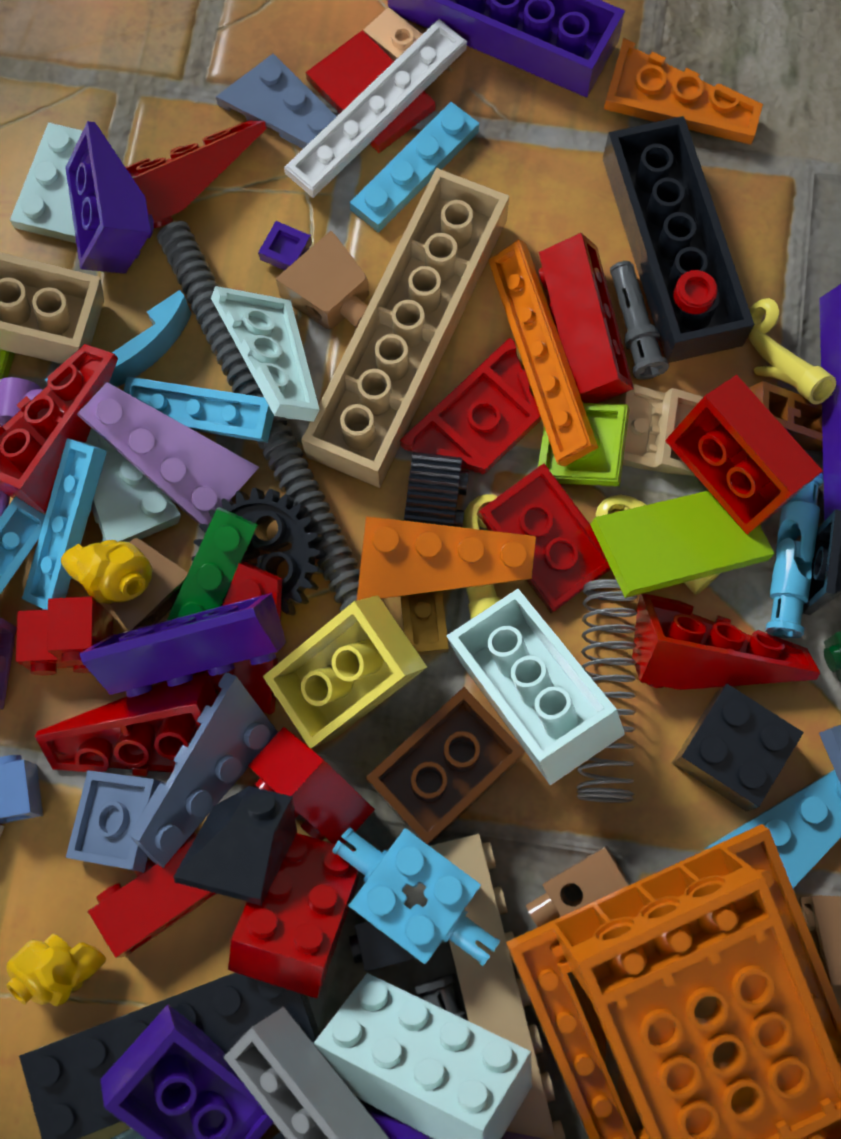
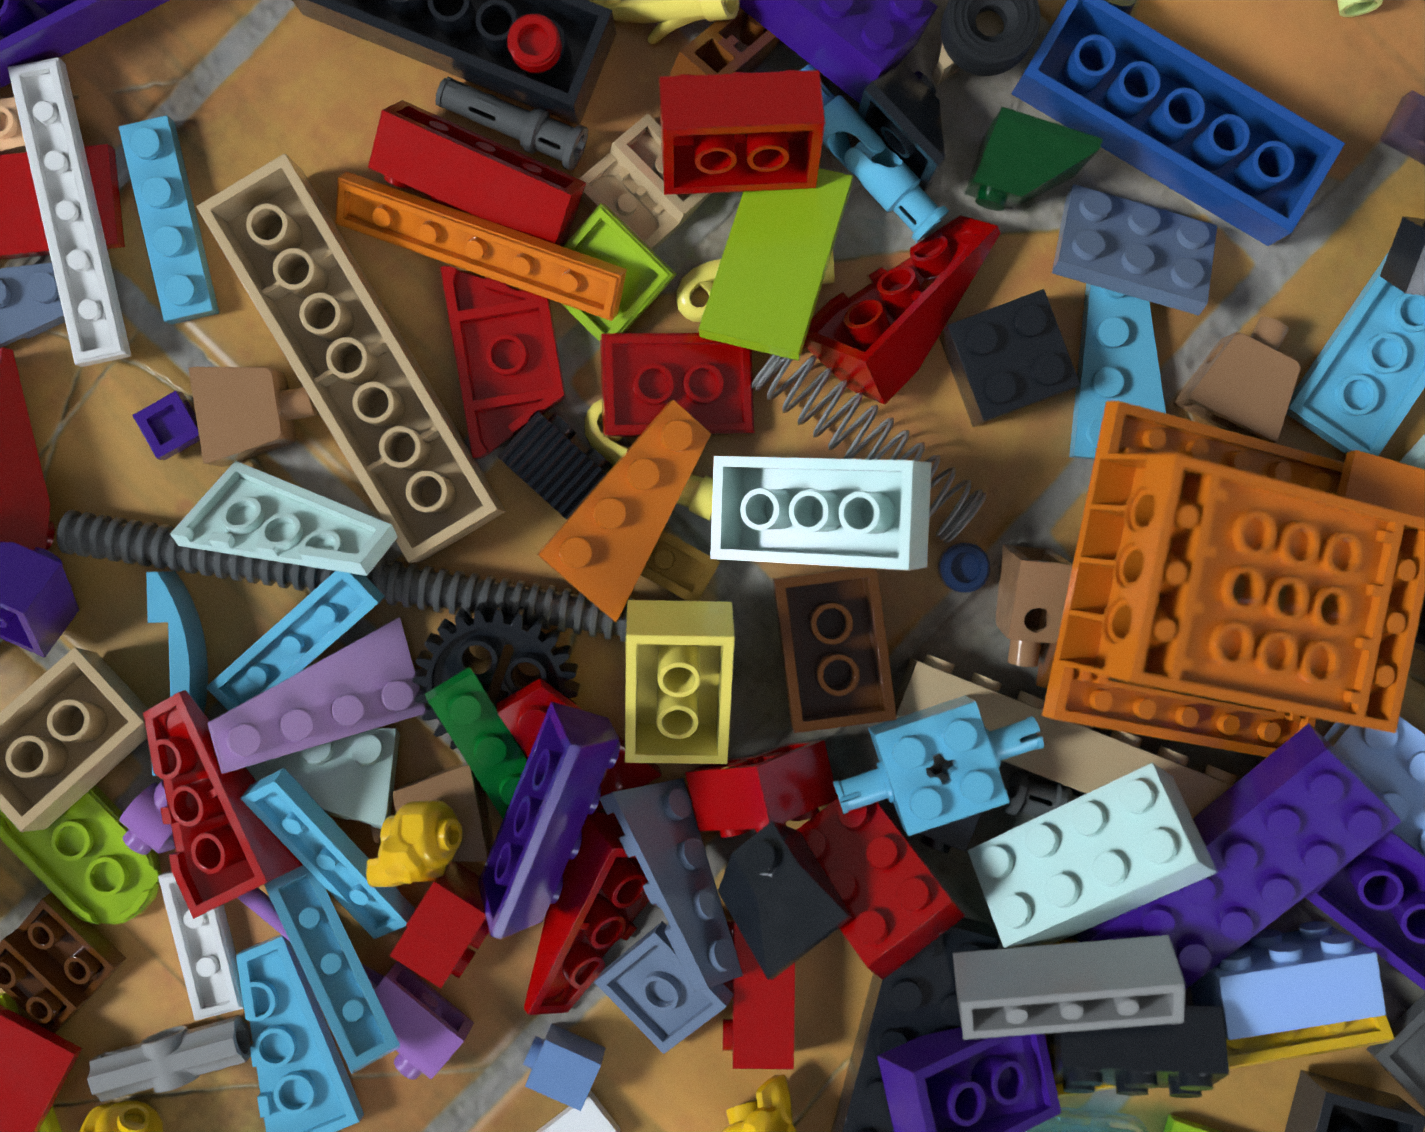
camera: 55 degrees left, 15 degrees up
none -> dark blue tile [938,543,991,593]

